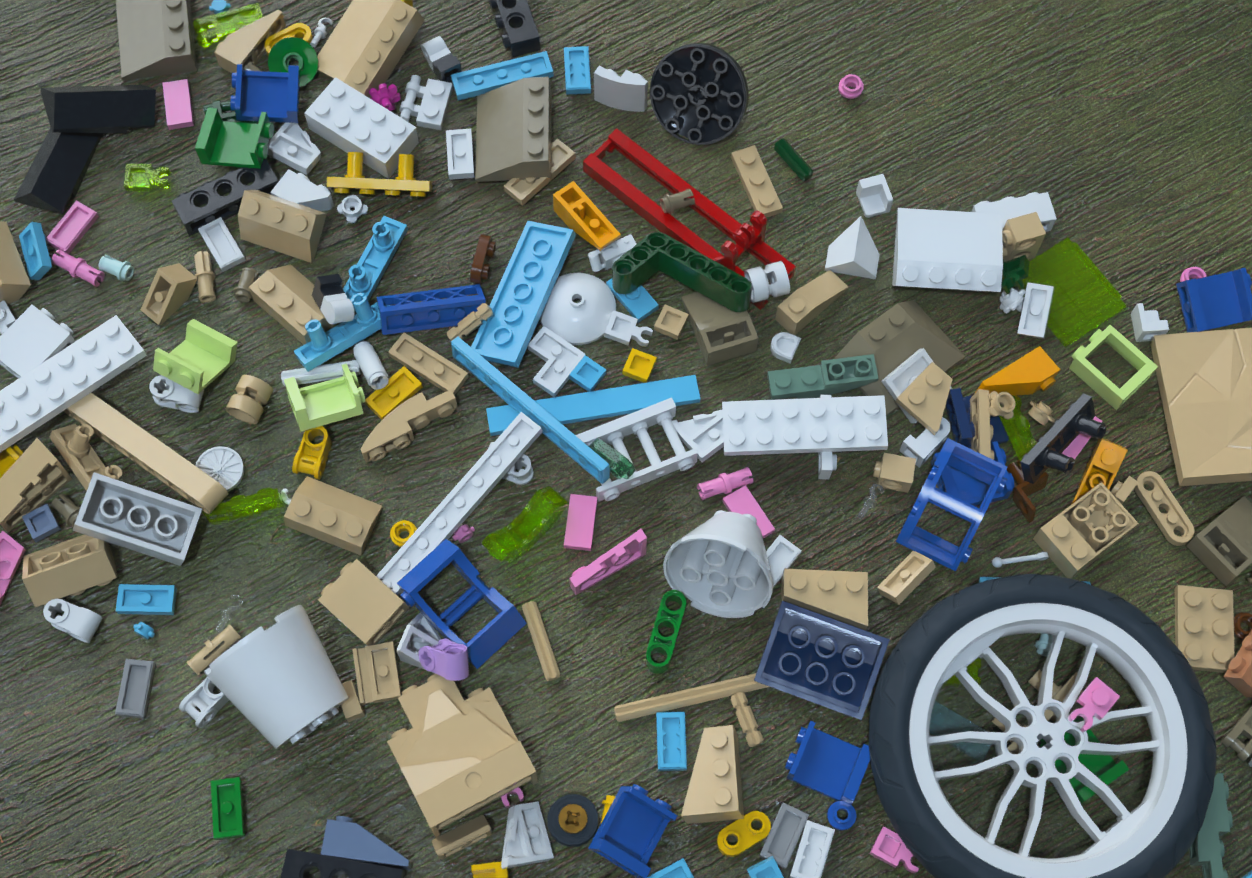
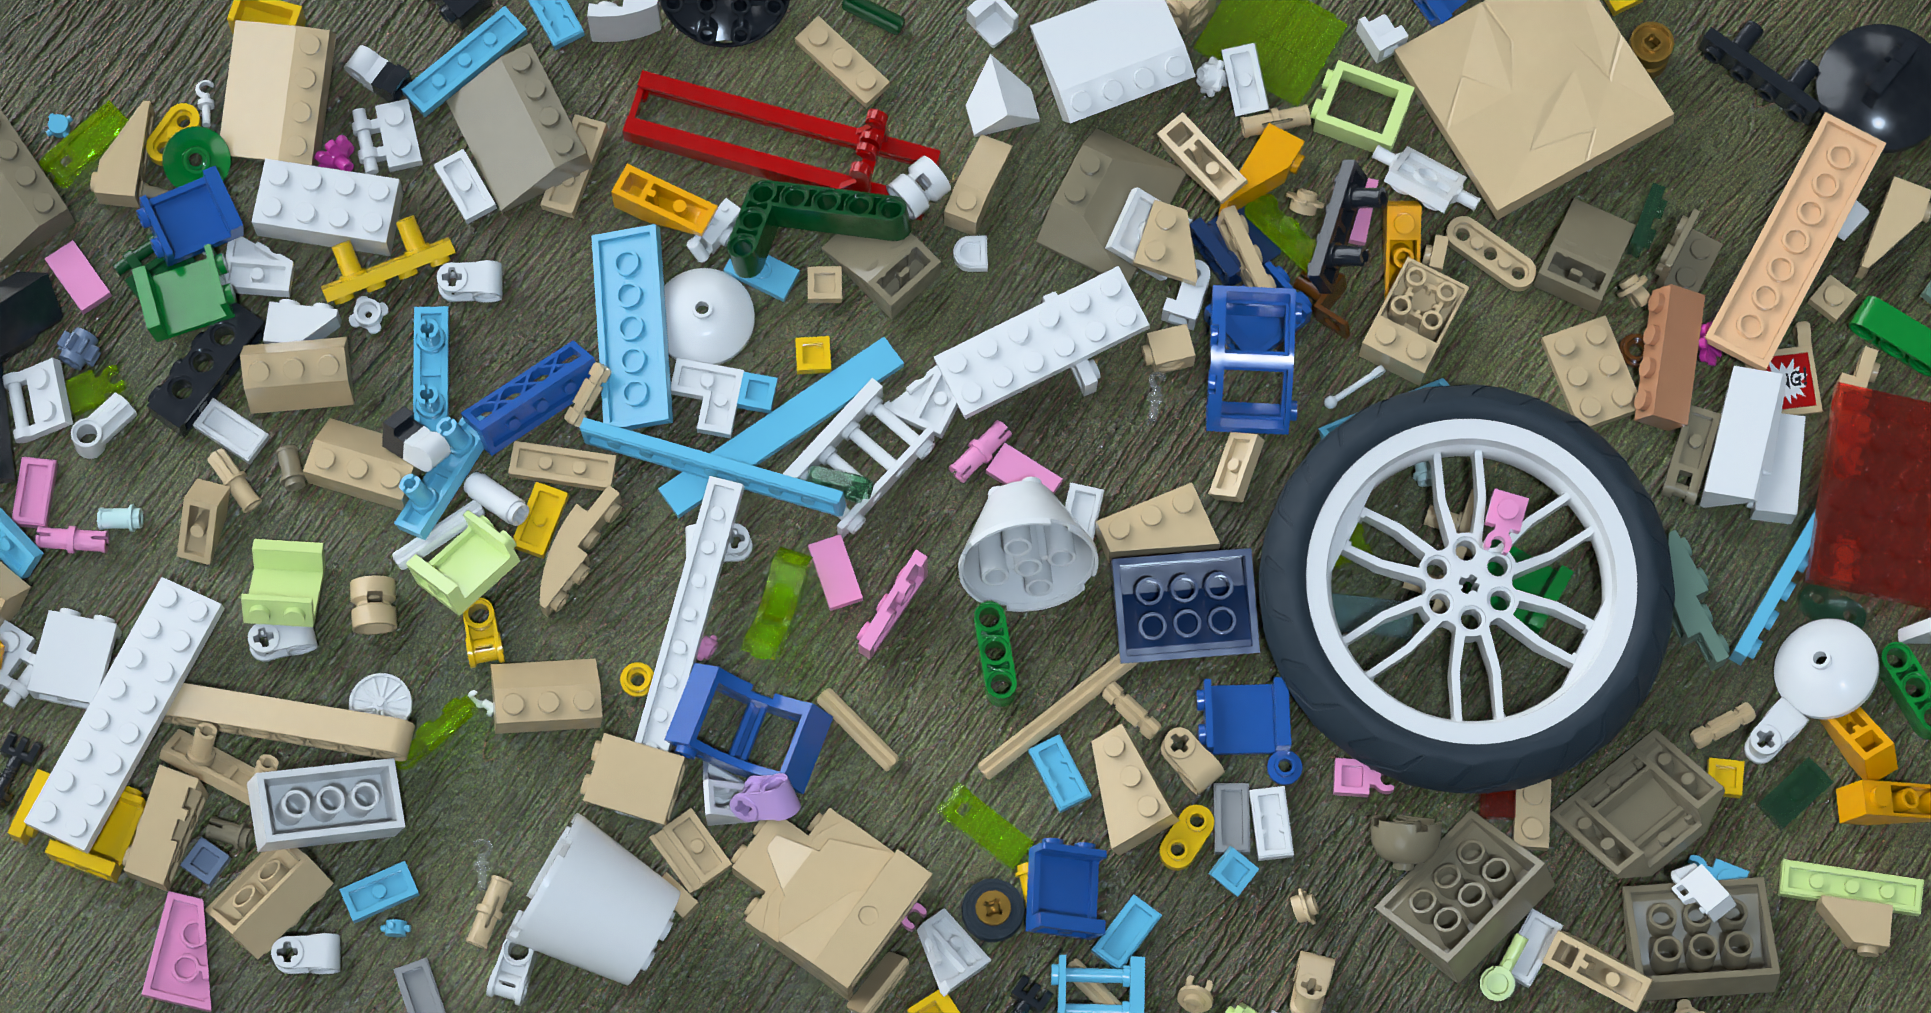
camera: 25 degrees left, 5 degrees up
reddish brown plate [470,234,496,284] -> none
white plate [604,310,653,347] -> none
dark tan pin [660,189,695,214] -> none
sand green slope [767,354,879,400] -> none
tan plate [989,391,1015,419] -> none
dark green plate [1001,255,1030,294] -> none
none -> white plate [2,358,73,443]
none -> sand blue gear [56,327,101,370]
none -> white piece [71,392,137,459]
none -> white piece [437,260,503,303]
none -> clear neon green plate [935,782,1034,872]
none -> tan slope [1157,112,1248,204]
none -> tan piece [1160,727,1225,795]
none -> tan pin [1240,104,1311,138]
none -> white plate [1372,145,1481,213]

